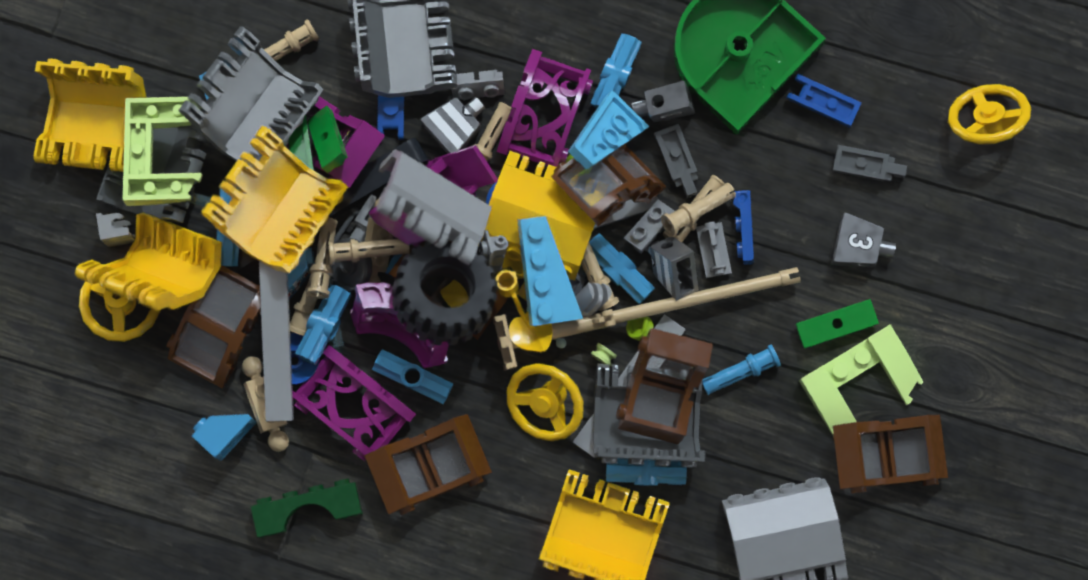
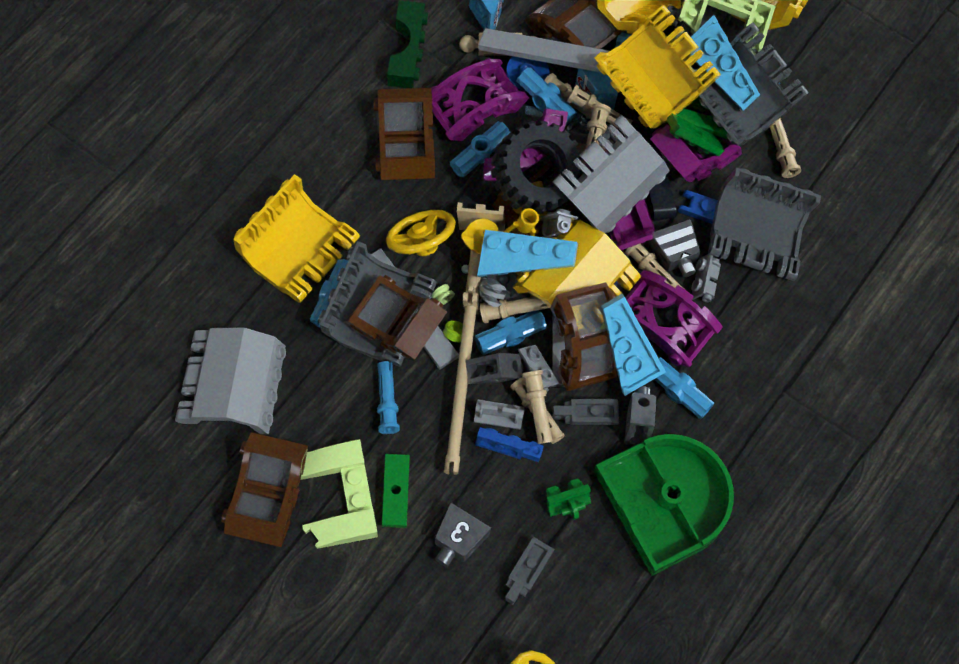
camera: 105 degrees right, 15 degrees down
blue hinge [786,74,861,128] -> none
none -> green hips [546,478,591,520]
none -> medium azure wing [691,15,760,111]

